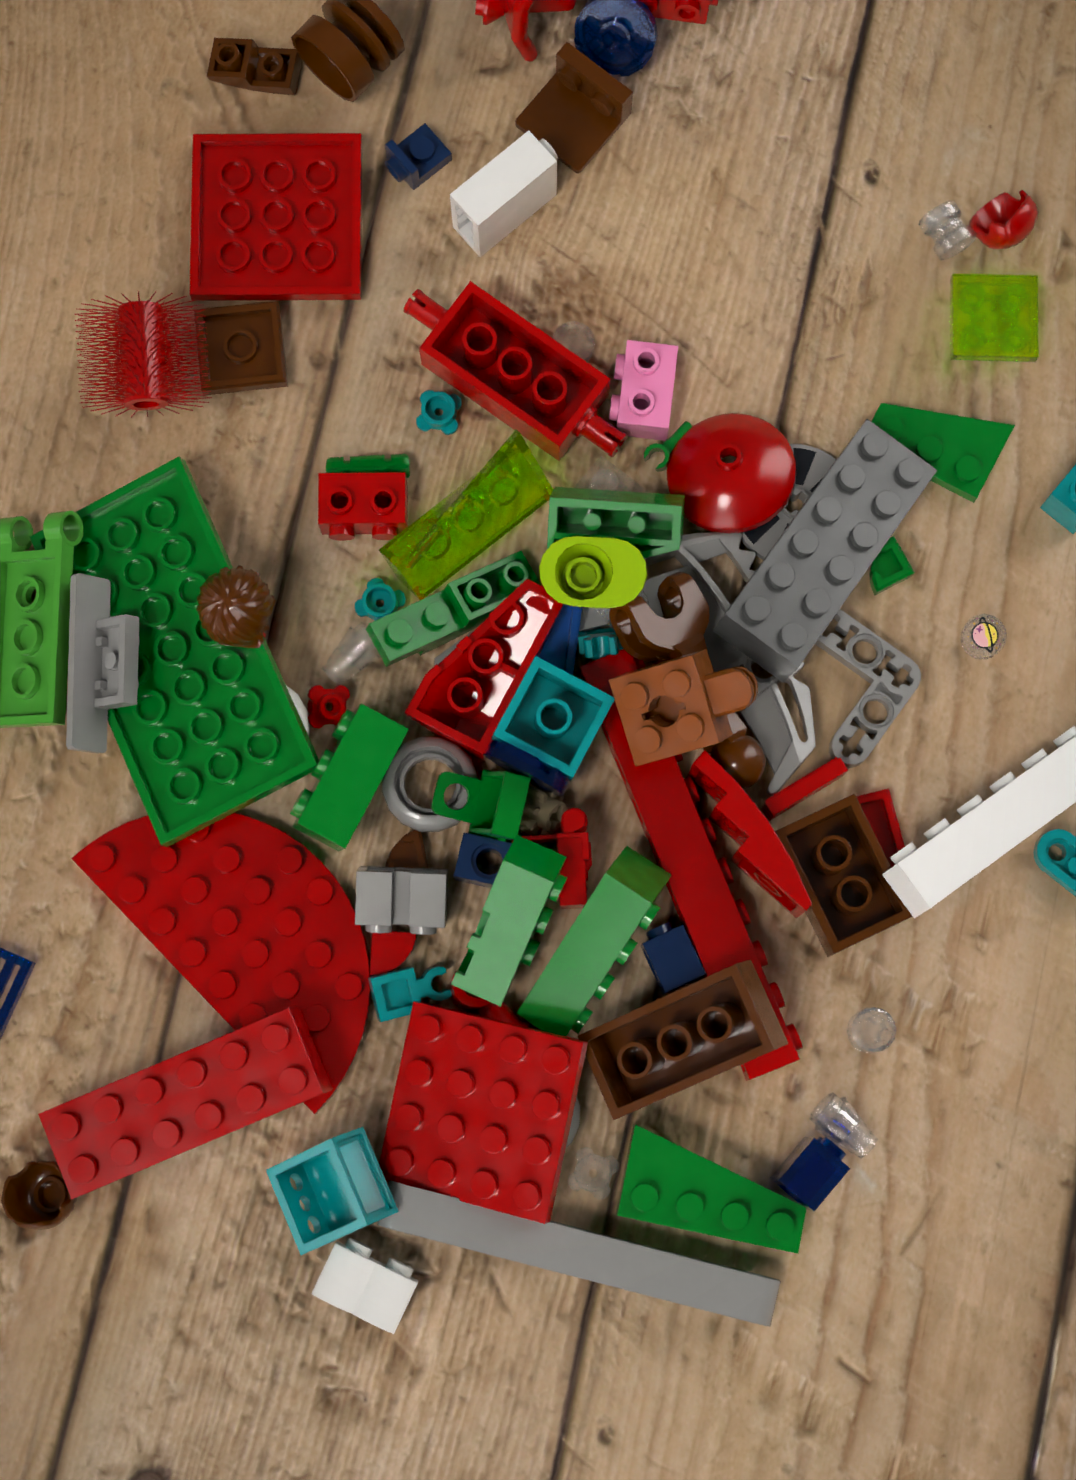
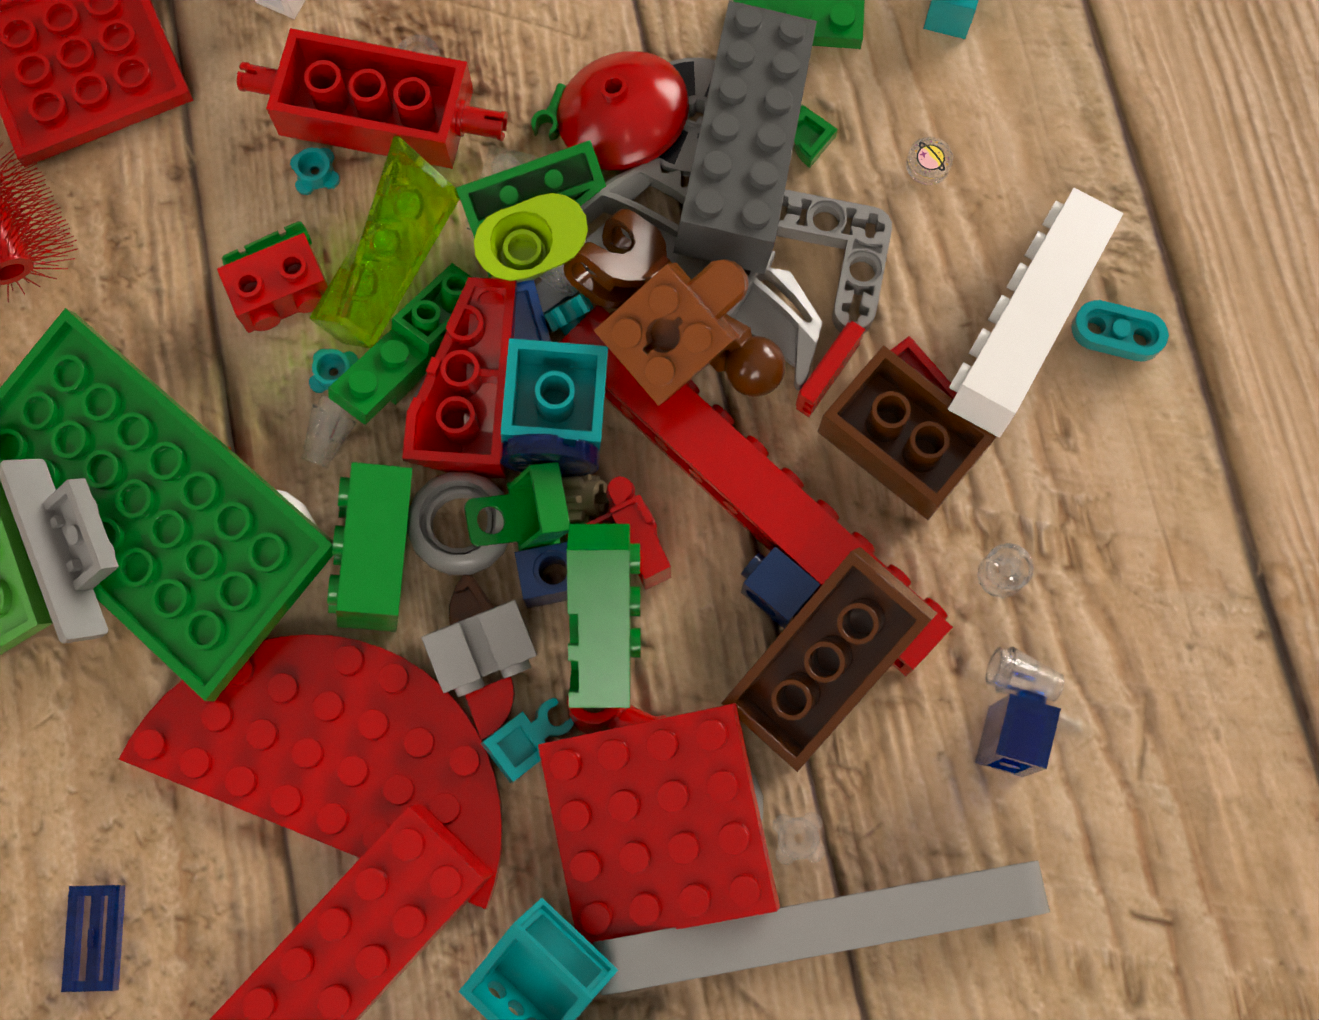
camera: 25 degrees left, 5 degrees down
reddish brown plate [194,301,288,395] -> none
reddish brown hair [196,565,276,648] -> none
red plate [307,685,350,729] -> none
green wedge [517,846,671,1036] -> none
bright pink brick [609,340,678,441] -> none
green wedge [616,1124,807,1254] -> none
red slope [687,750,812,919] -> none

